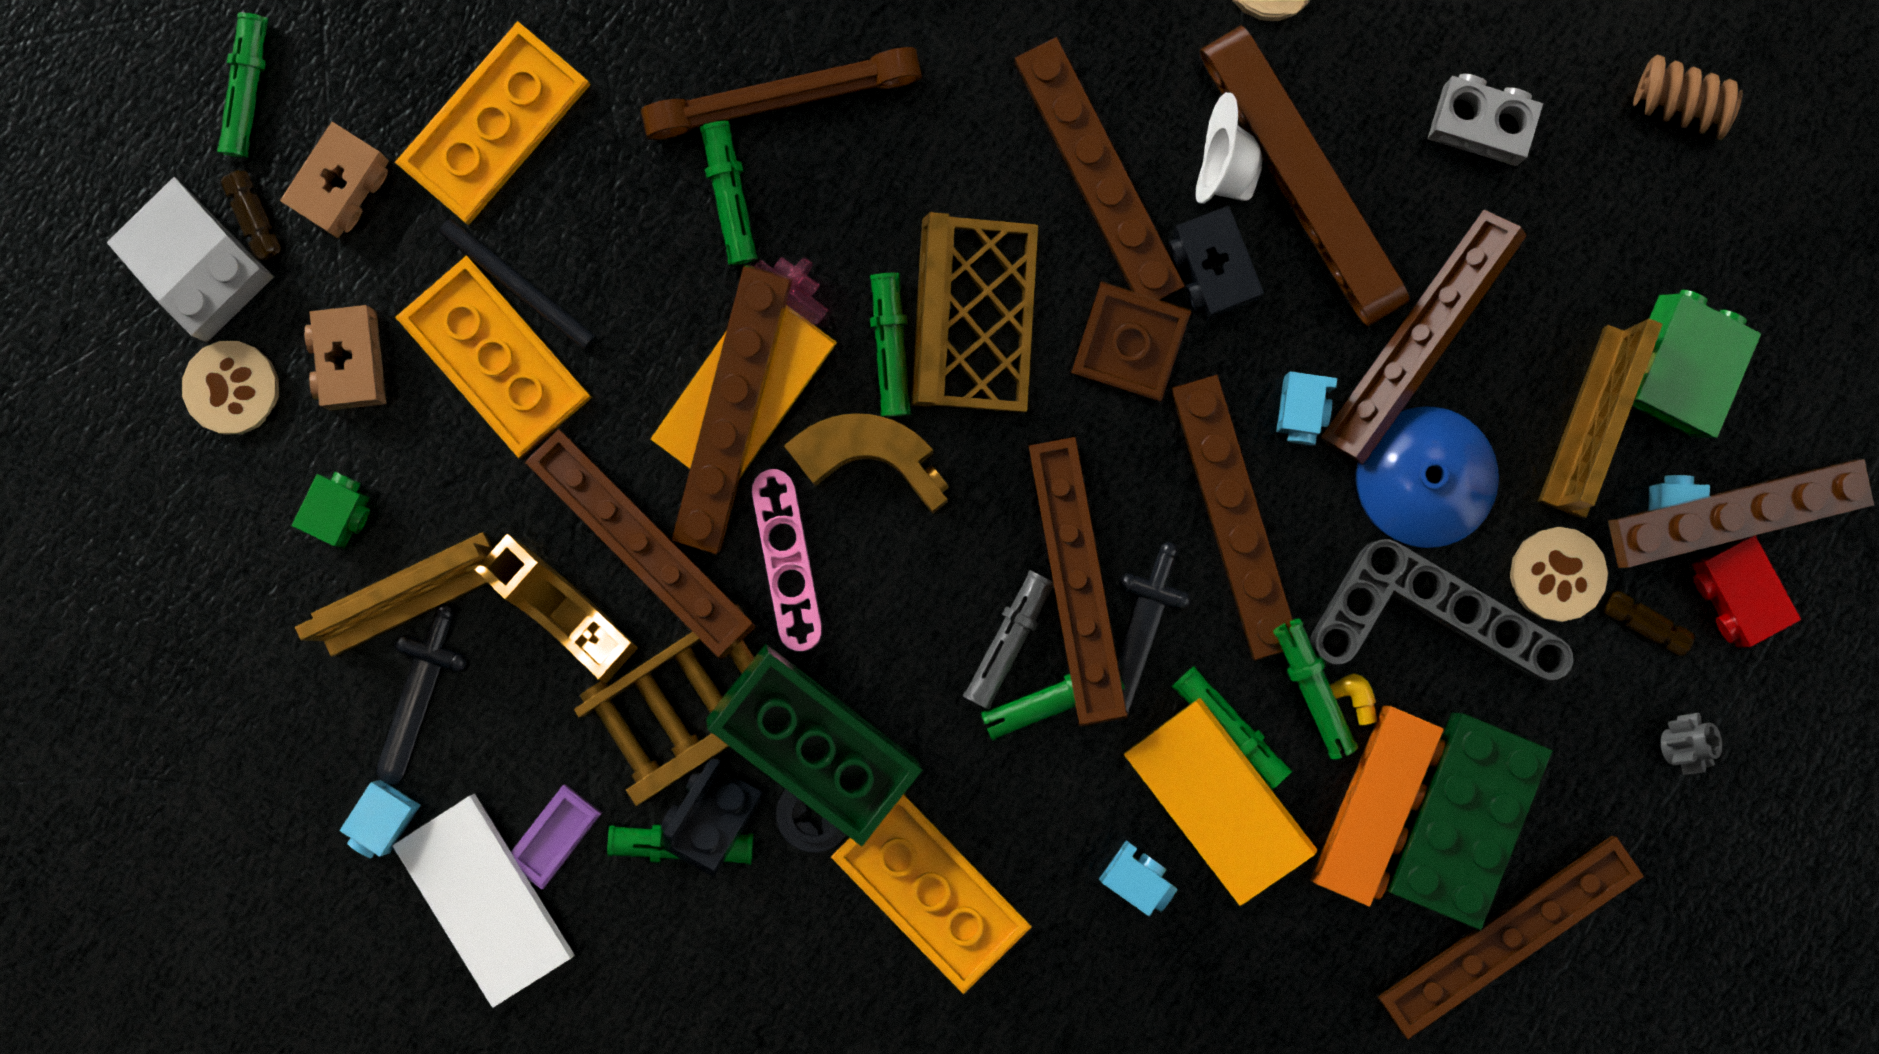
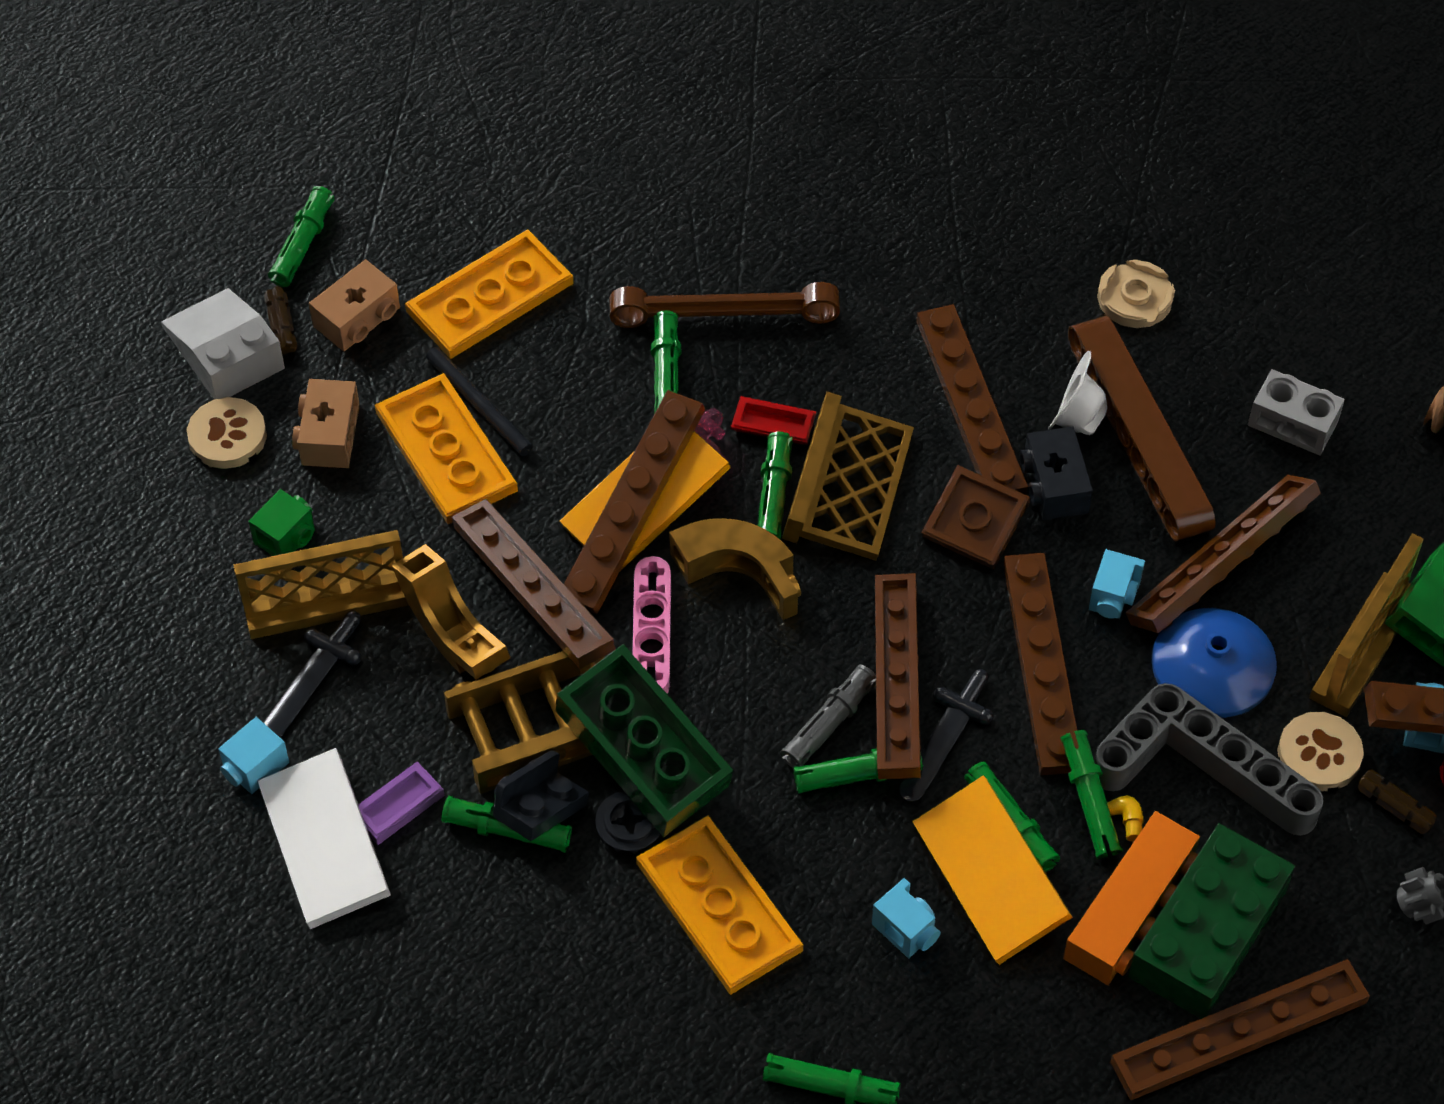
camera: 10 degrees right, 30 degrees down
none -> red tile [731,396,816,445]

